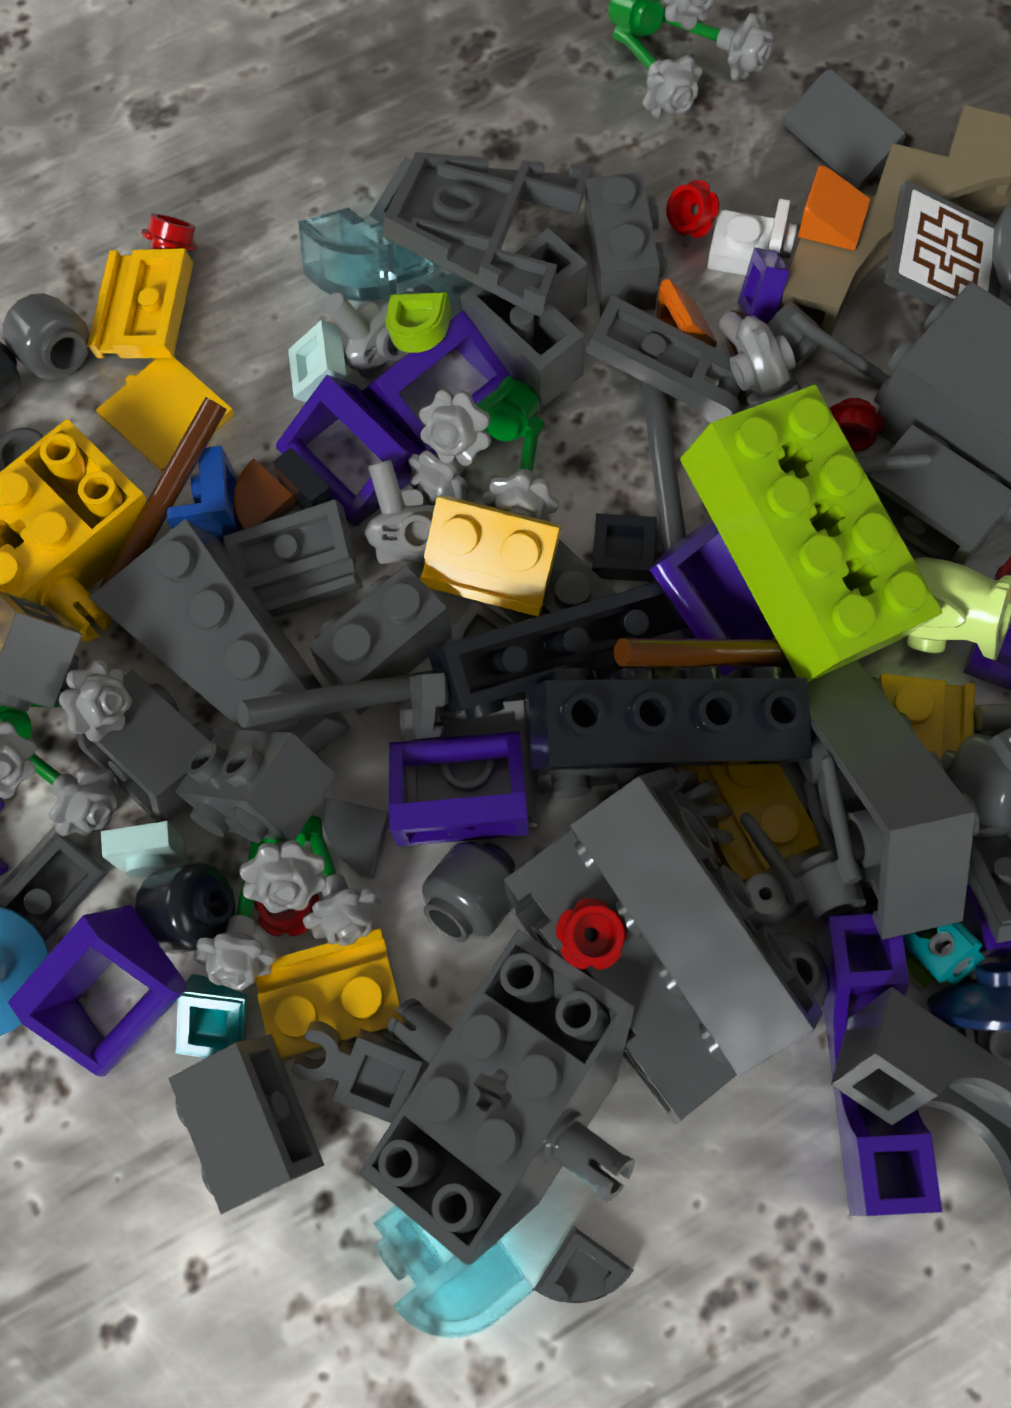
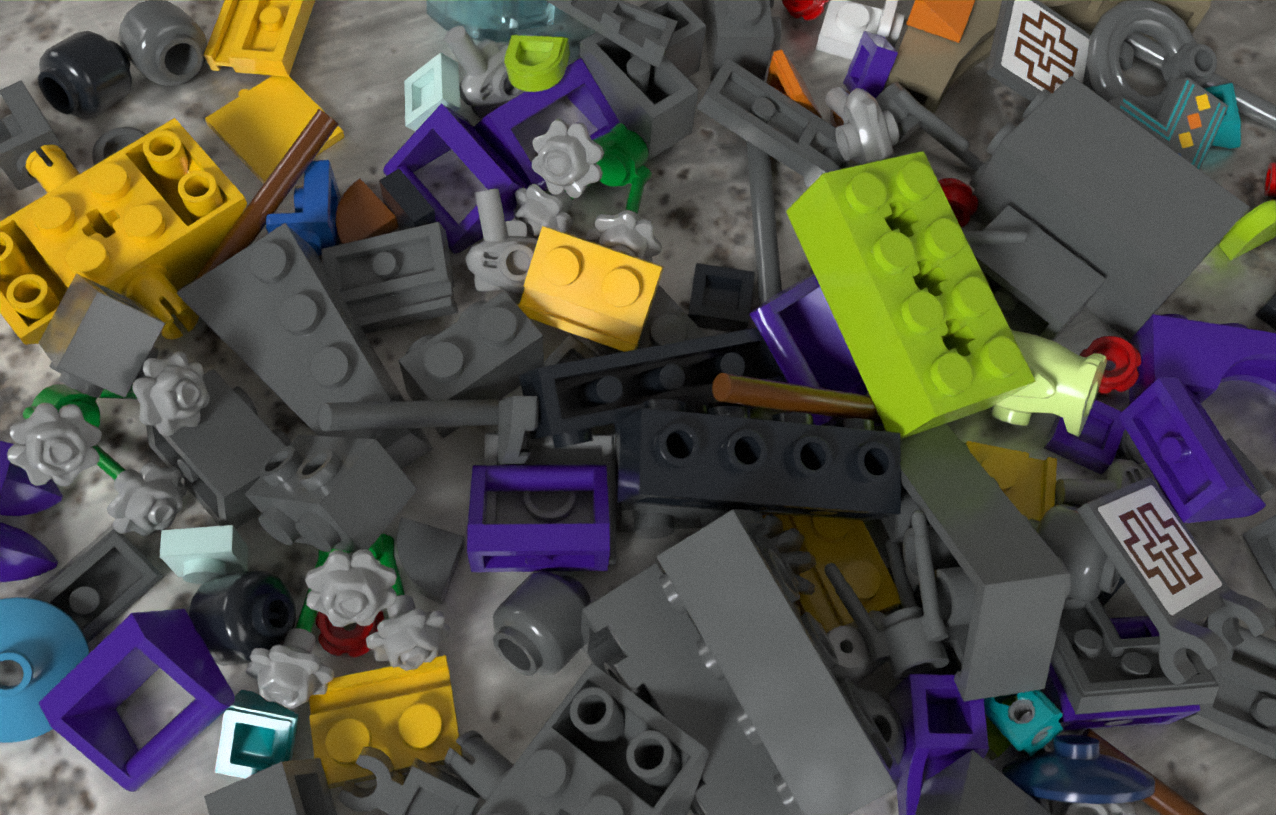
camera: 10 degrees left, 5 degrees down
red plate [555,898,627,970] -> none

